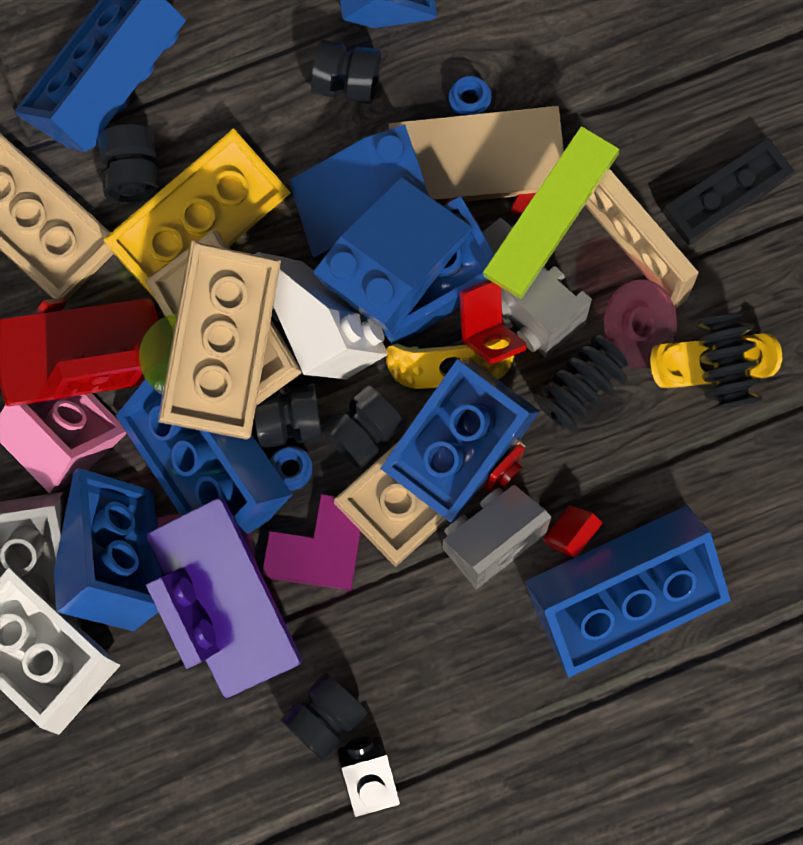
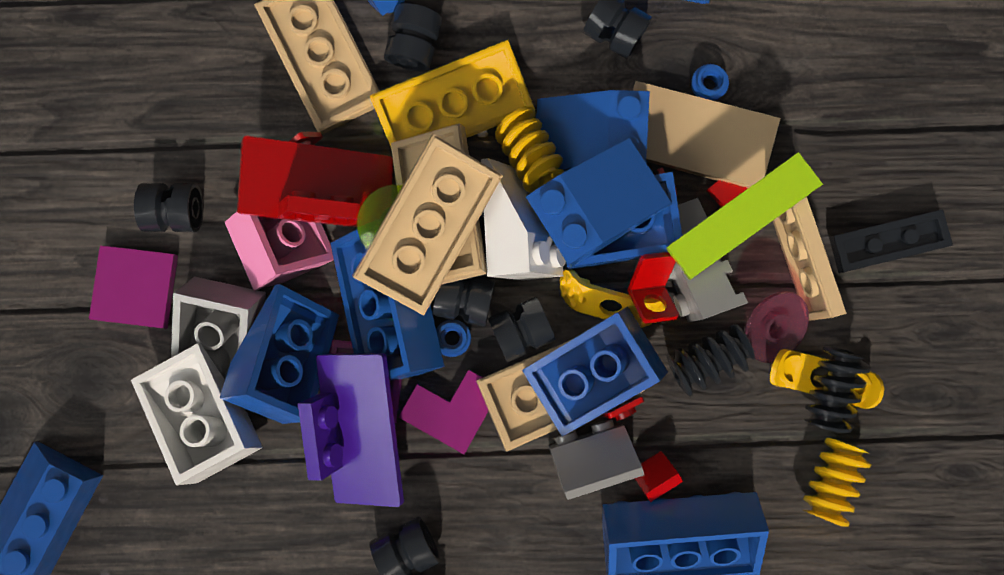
camera: 20 degrees right, 10 degrees up
none -> yellow piece [495,107,565,193]
none -> yellow piece [803,438,872,527]

